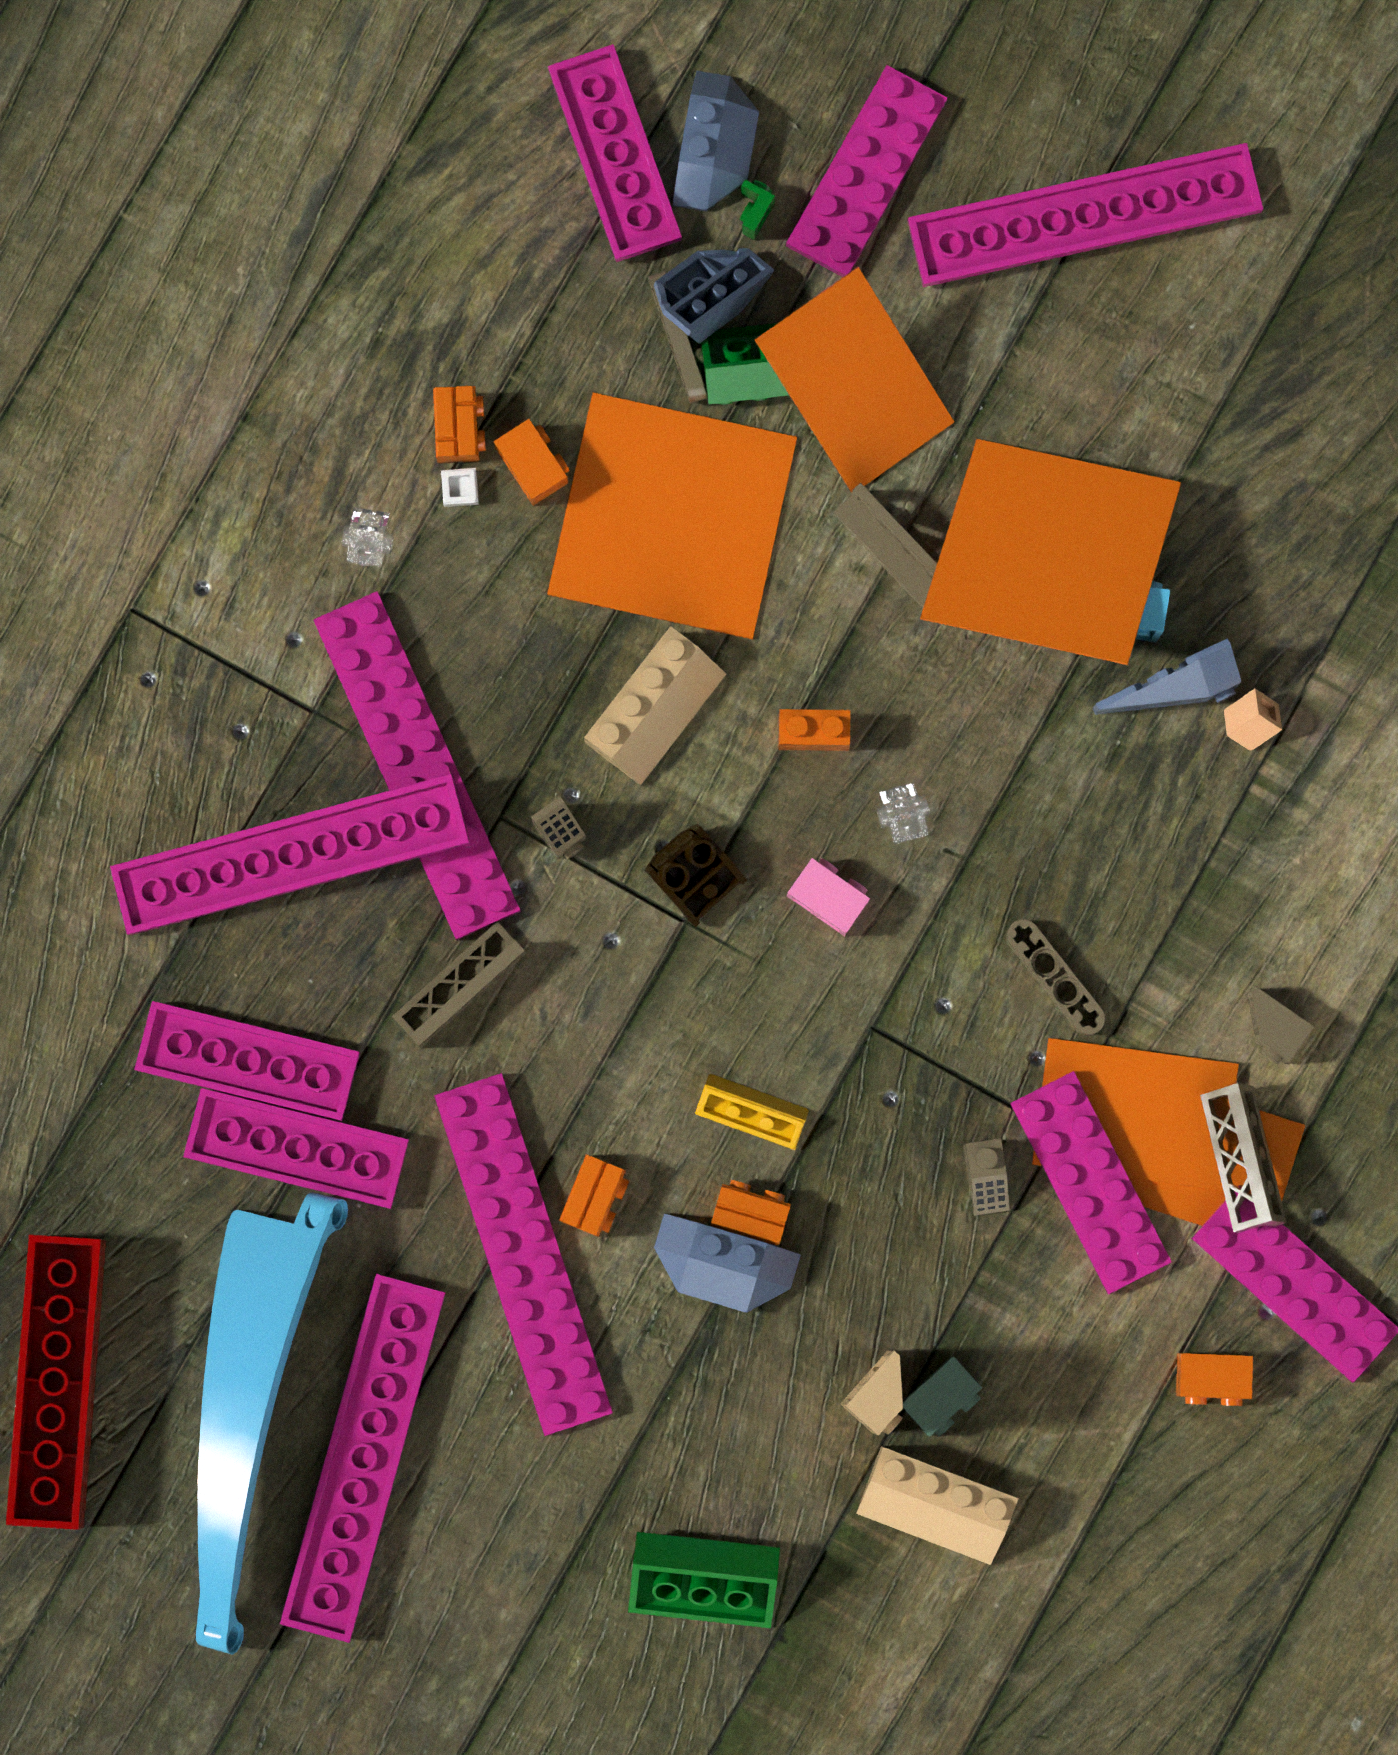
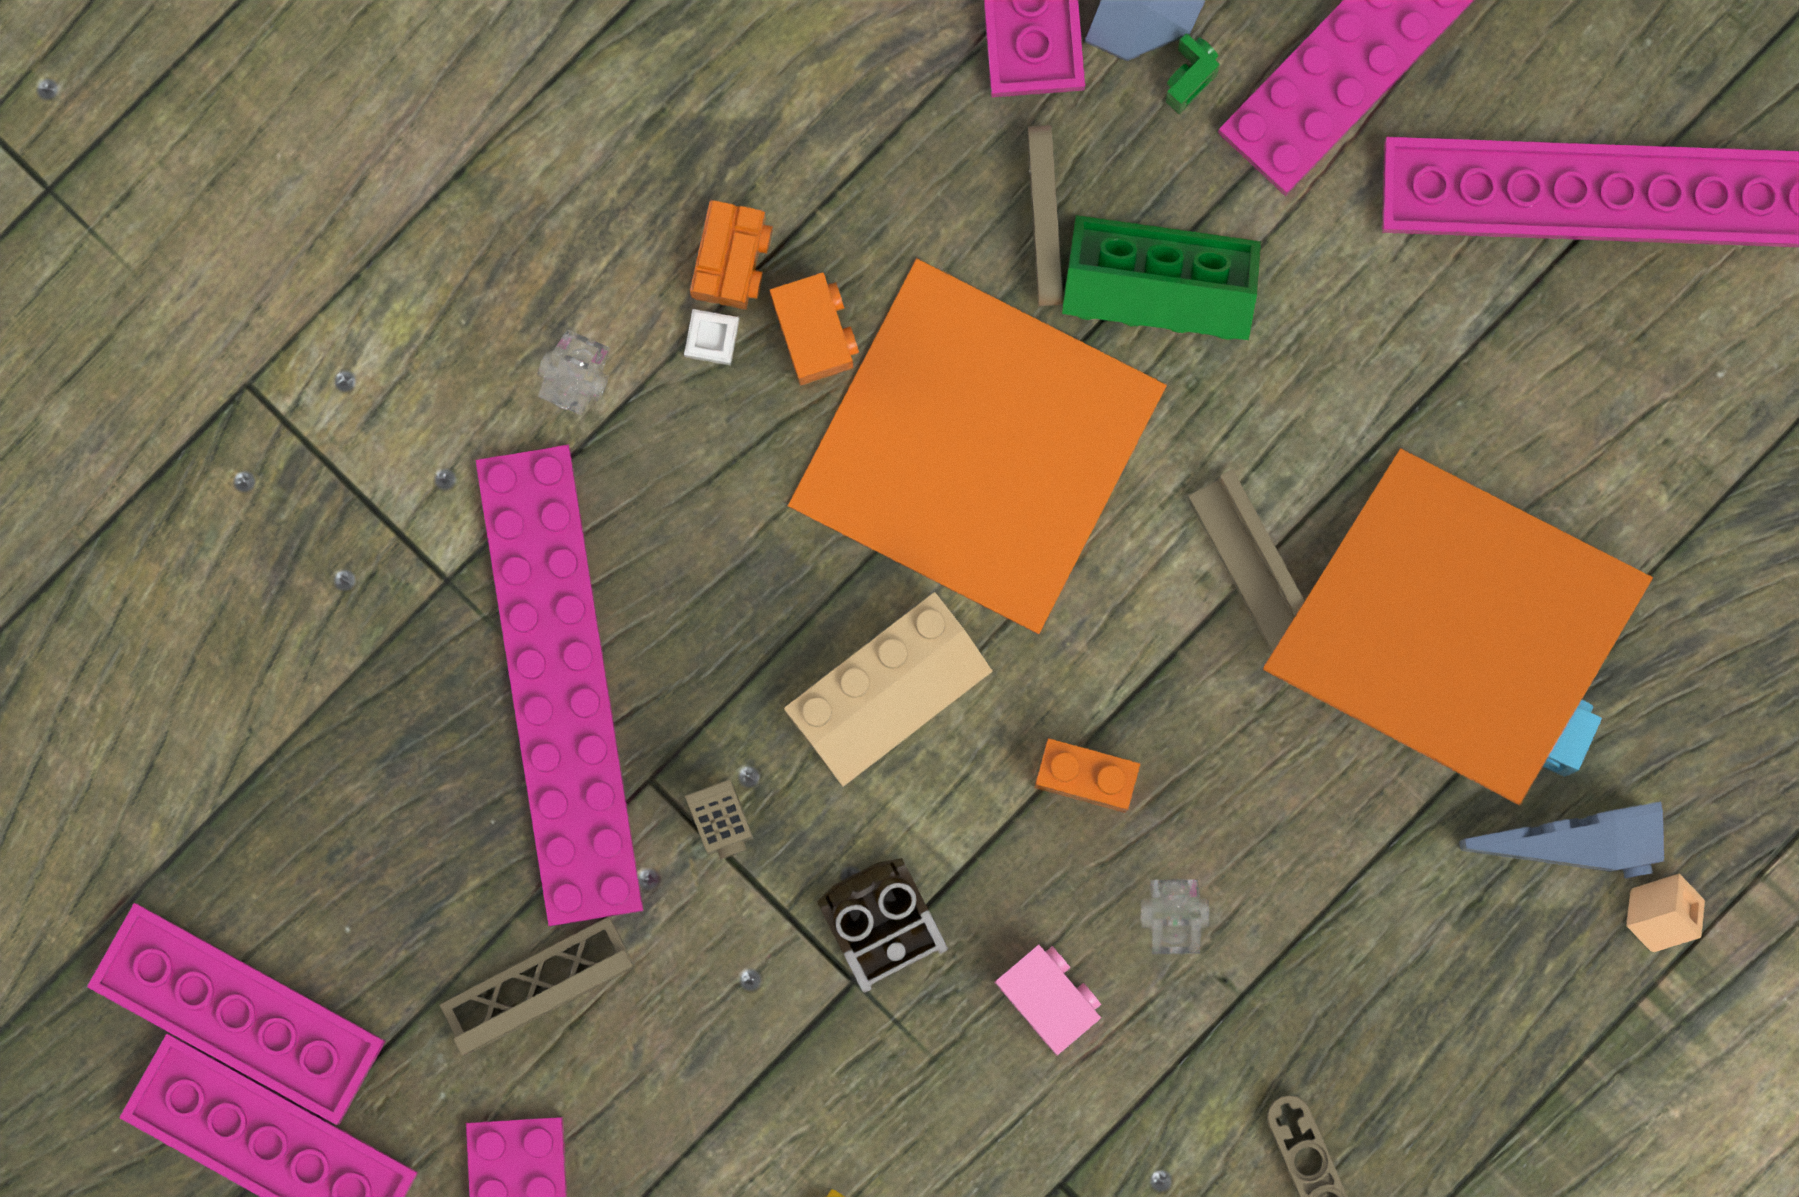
camera: 20 degrees right, 0 degrees up
dark pink plate [110,774,471,936] -> none
sand blue wedge [654,248,774,344] -> none
orange piece [755,267,954,493] -> none

